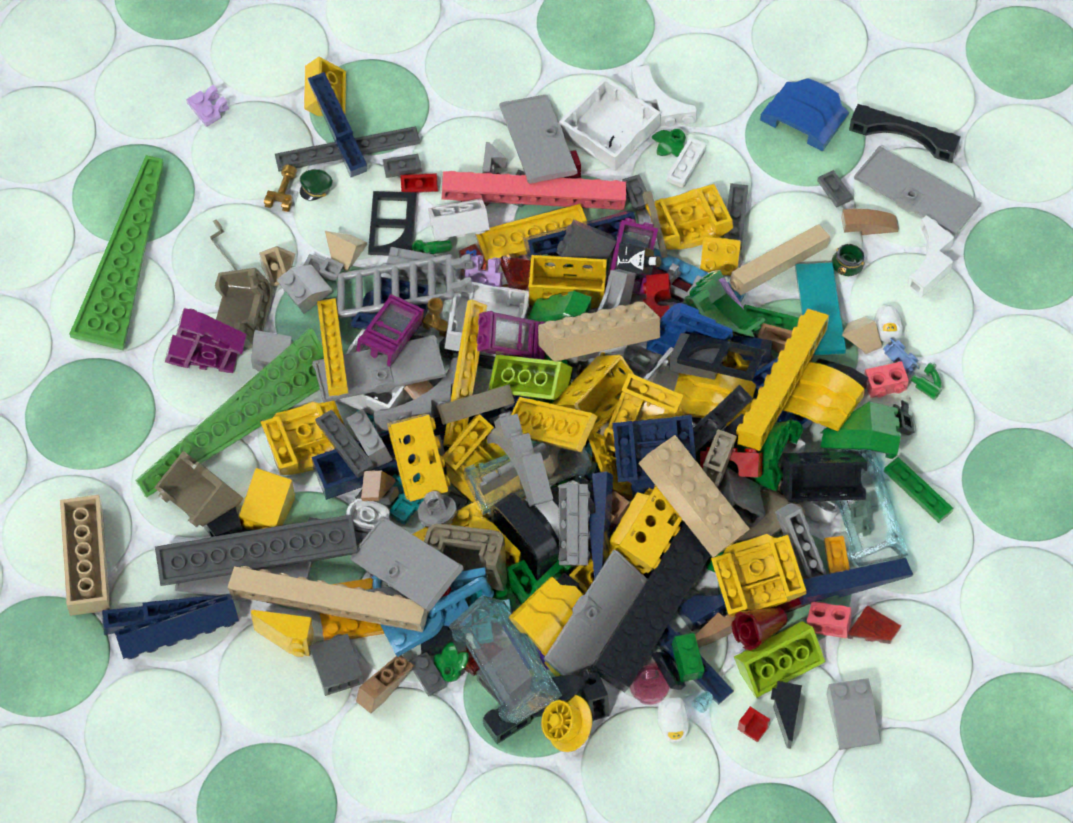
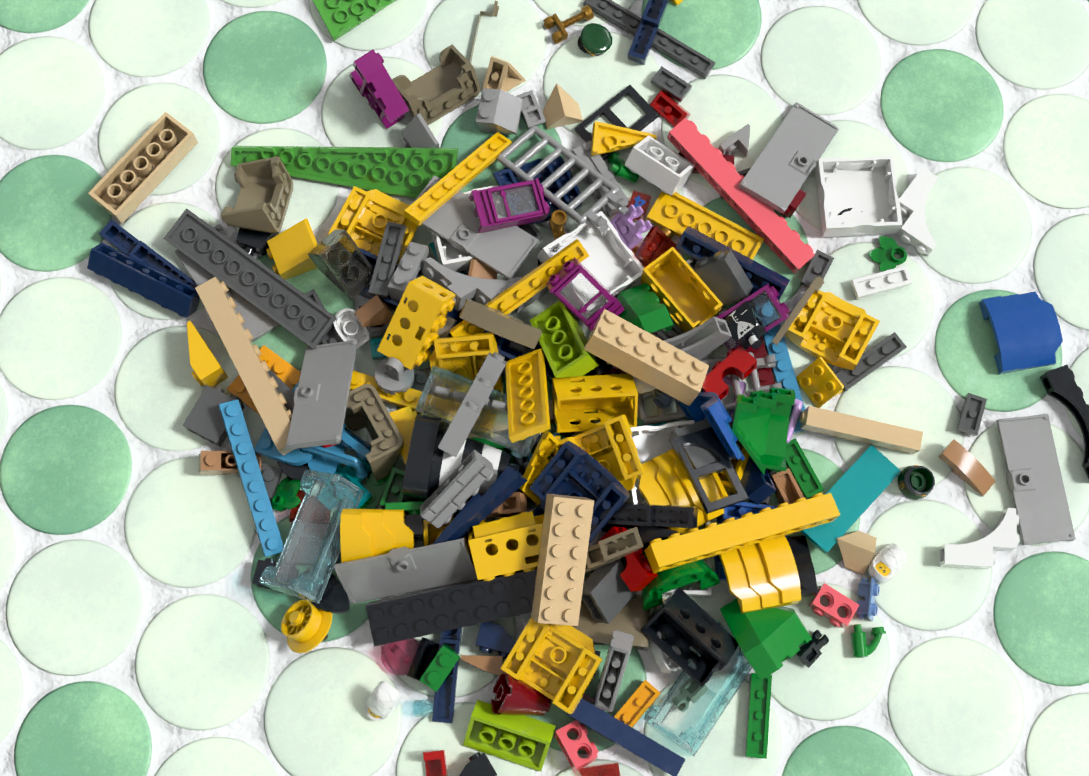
camera: 45 degrees right, 15 degrees up
black torso [579,669,609,721] -> none
none -> dark azure plate [218,399,285,557]
none -> clear smoke slope [308,229,374,300]
none -> yellow wing [591,121,657,156]
none -> sand blue cone [653,390,674,409]

